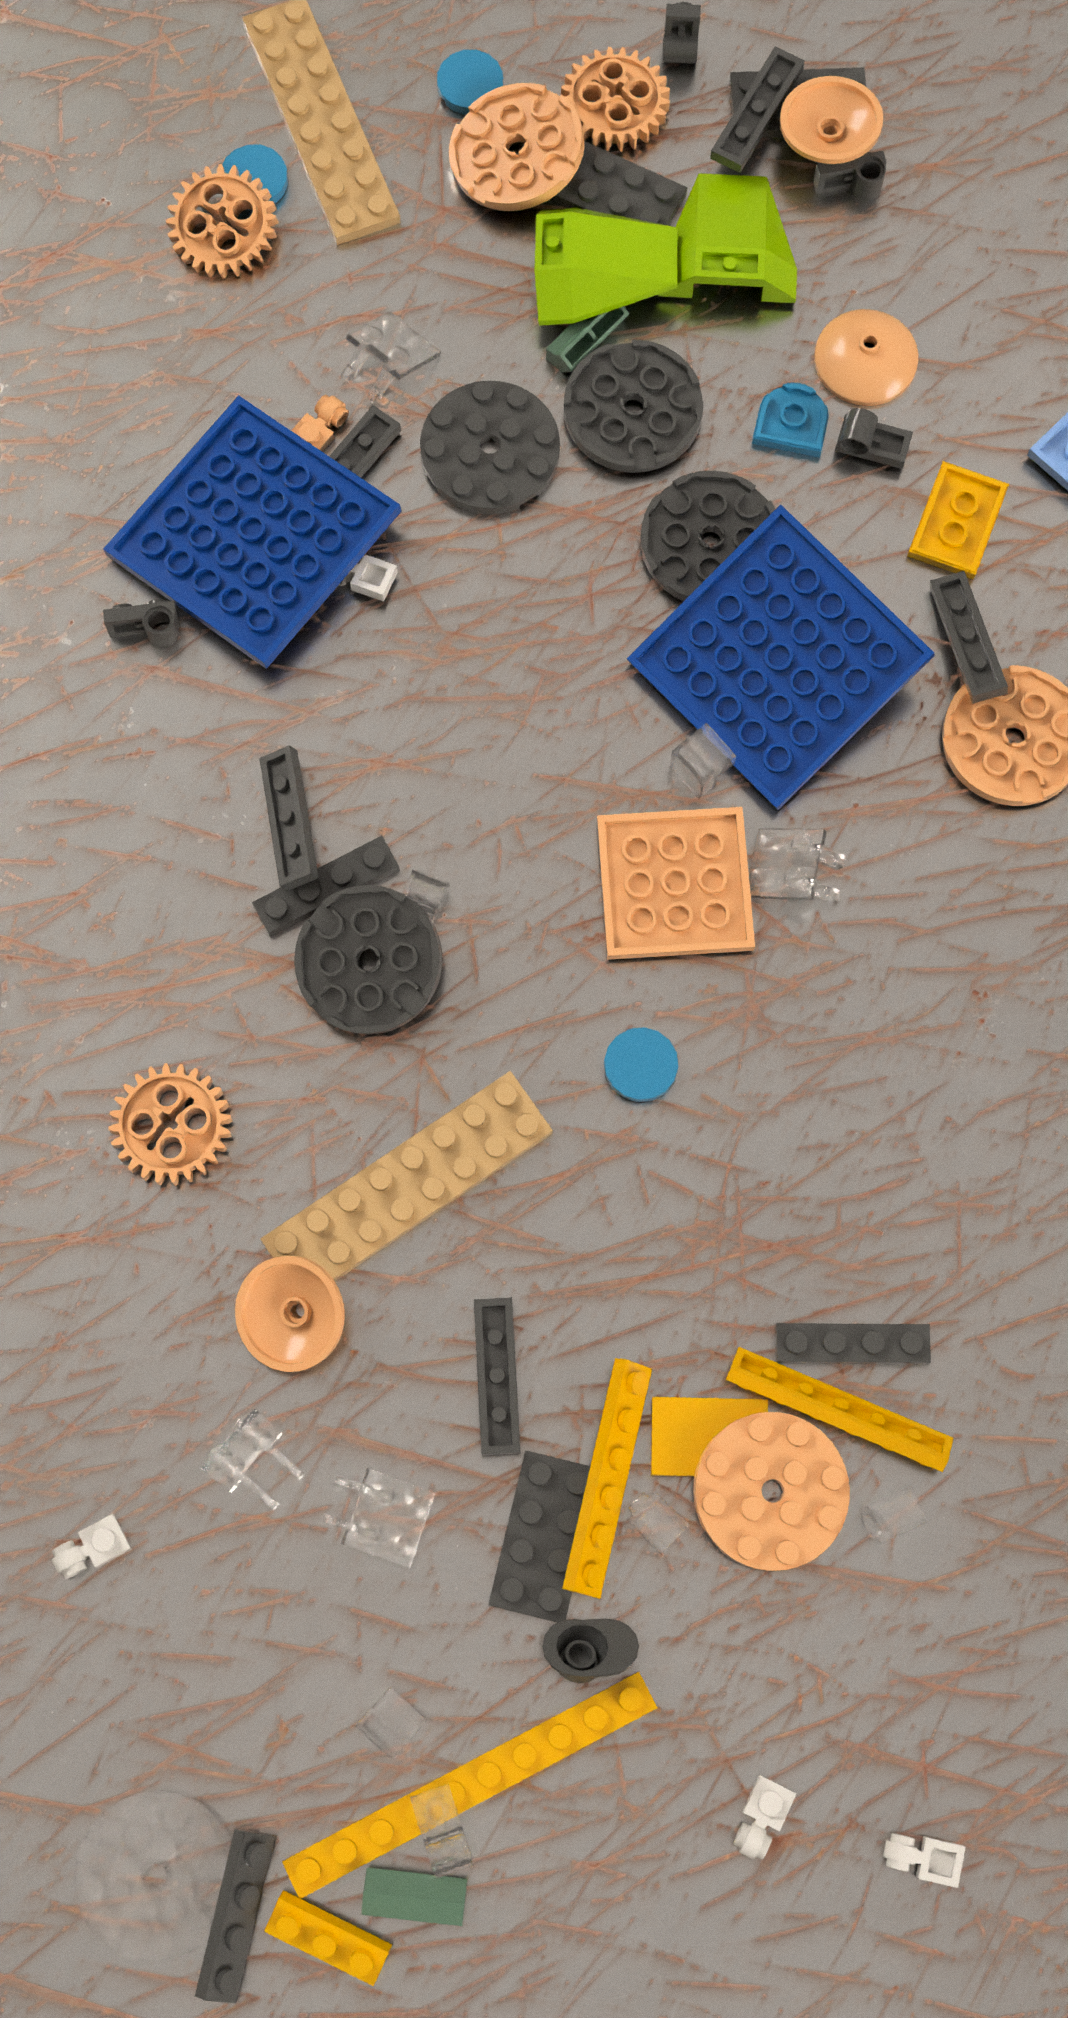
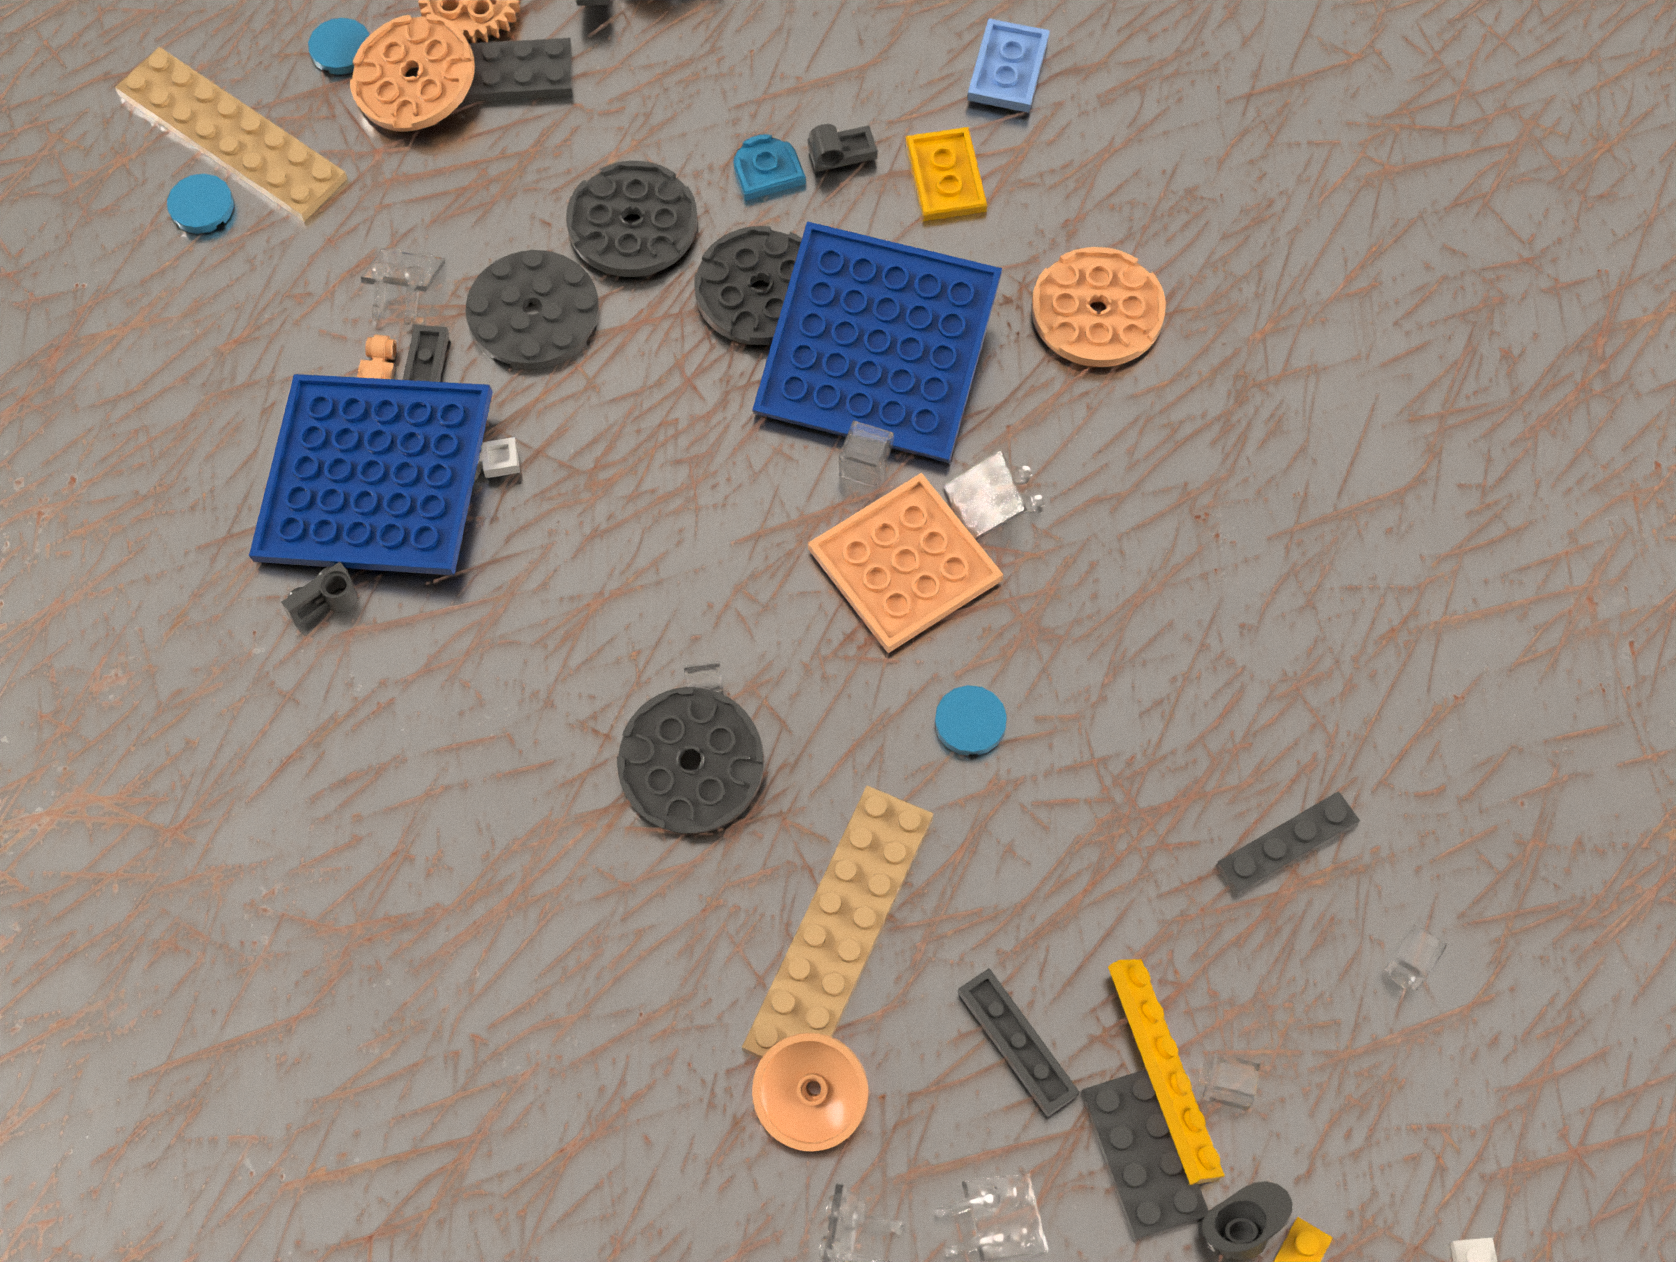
camera: 30 degrees left, 10 degrees down
light nougat gear [108,1063,233,1186] -> none
light nougat gear [166,164,279,279] -> none
dark grey plate [252,836,400,937] -> none
dark grey plate [259,745,319,891] -> none
lime wedge [534,208,678,326] -> none
sand green piece [546,306,629,372] -> none
yellow tile [651,1397,768,1477] -> none
lime wedge [658,173,797,303] -> none
light nougat plate [693,1412,850,1571] -> none
yellow plate [726,1347,954,1472] -> none
light nougat dish [814,309,918,406] -> none
white plate [883,1833,966,1888] -> none
dark grey plate [930,571,1008,704] -> none

